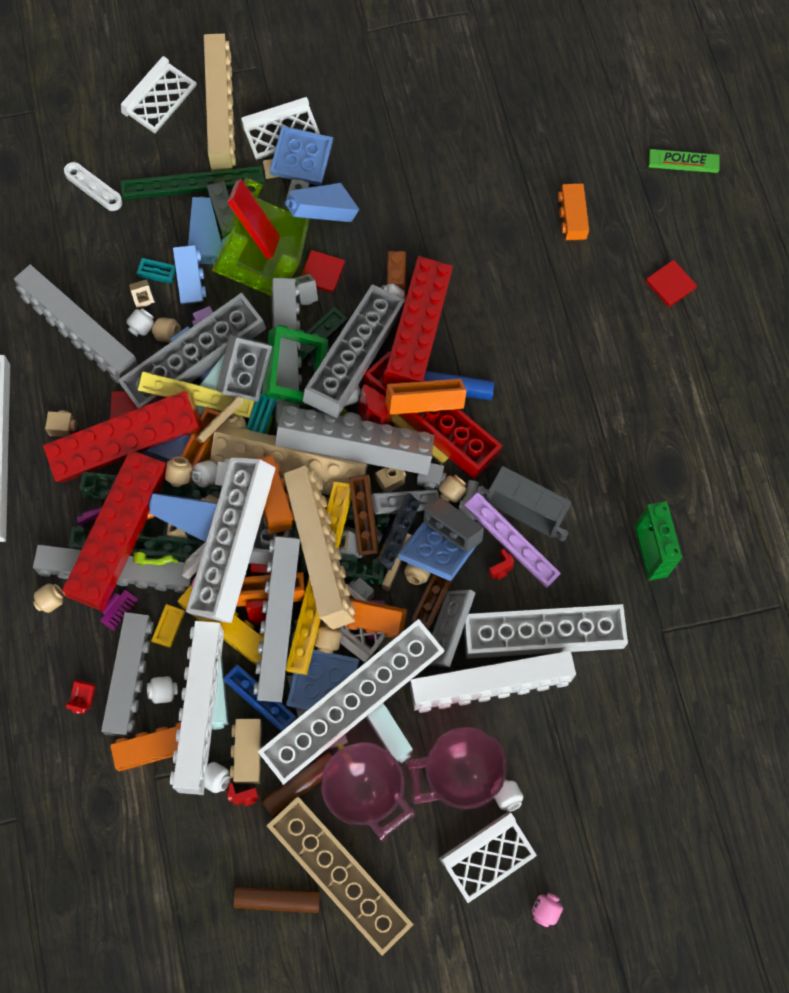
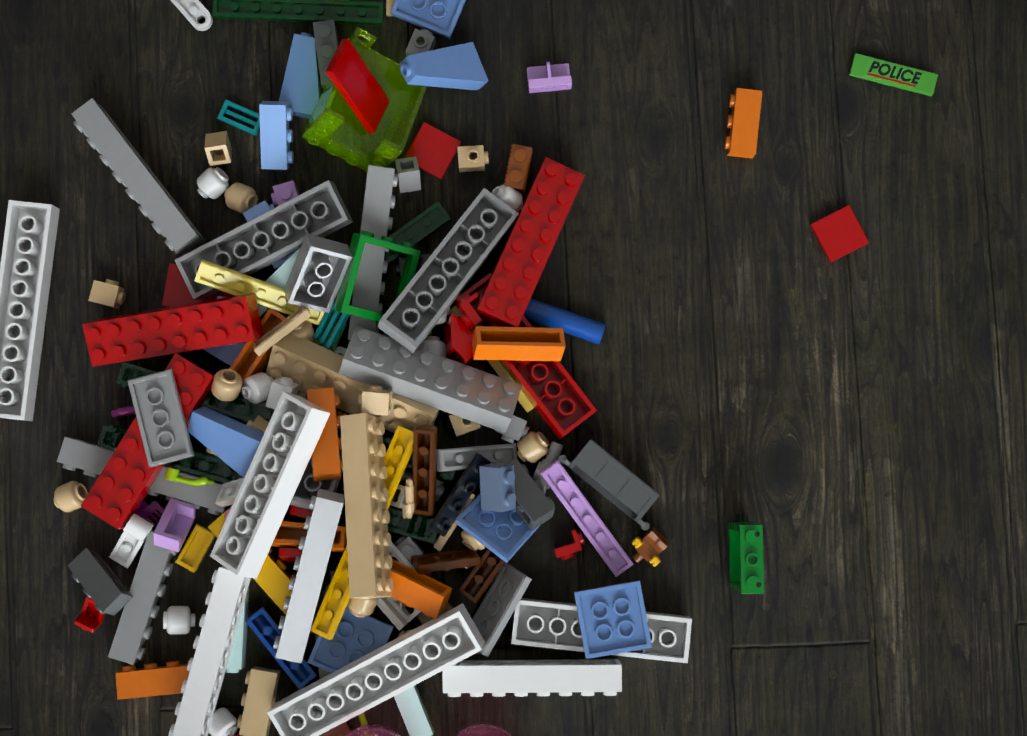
camera: 15 degrees right, 15 degrees up
none -> dark grey brick [68,547,133,616]
none -> white plate [109,513,153,568]
none -> light grey tile [127,369,194,467]
none -> lavender panel [153,498,196,552]
none -> tan brick [358,385,393,416]
none -> tan piece [402,478,415,519]
none -> reddish brown plate [411,548,480,574]
none -> tan brick [457,145,489,172]
none -> red bracket [459,292,482,331]
none -> sand blue brick [479,463,516,512]
none -> lavender panel [527,61,572,93]
none -> medium blue plate [574,580,652,659]
none -> dark orange piece [632,527,669,567]

